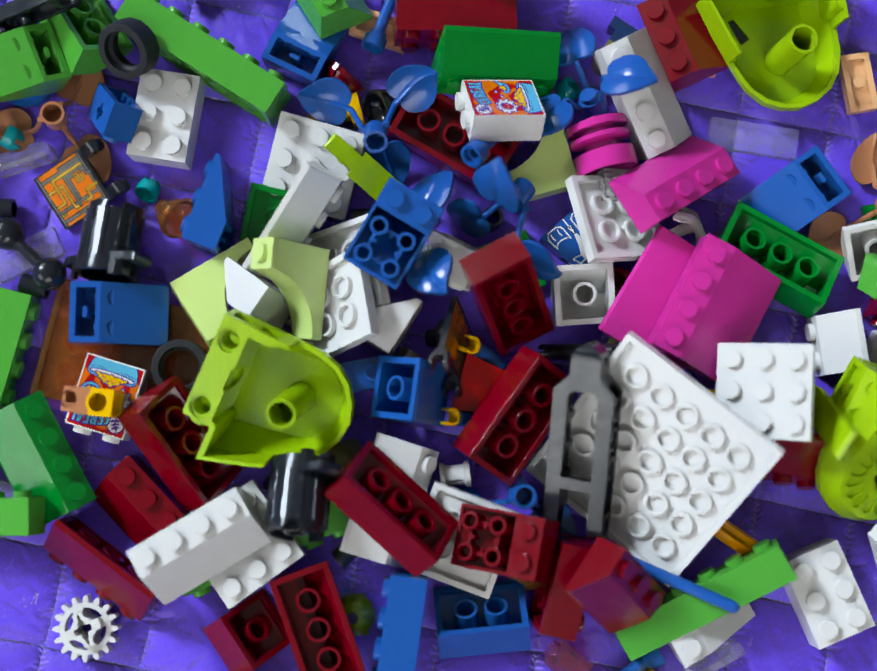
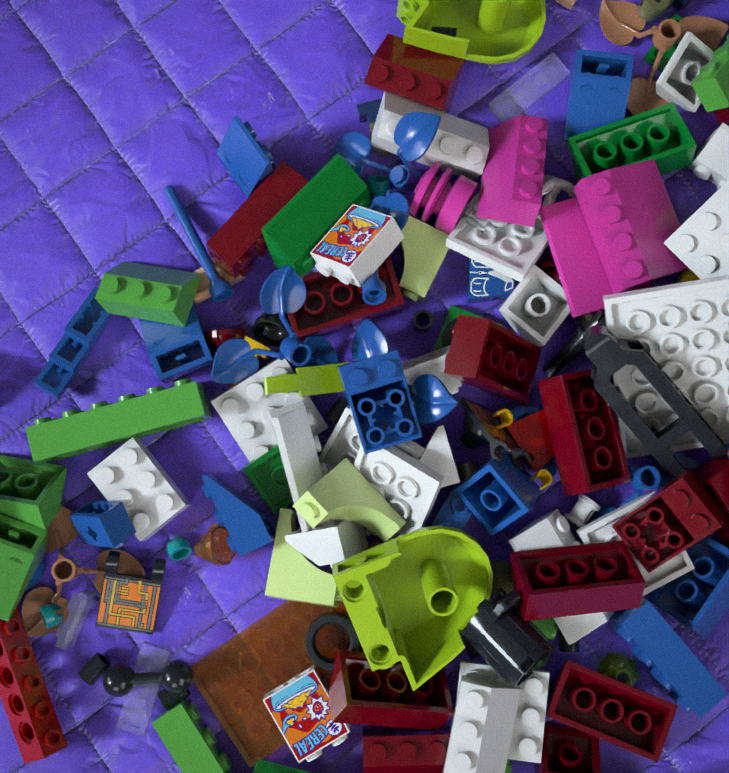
camera: 40 degrees left, 0 degrees up
leg [60,386,126,418] -> none
black container [64,199,152,284] -> none
blue slope [68,281,170,346] -> none
black tyre [98,17,159,80] -> none
blue plant [446,156,563,280] -> none

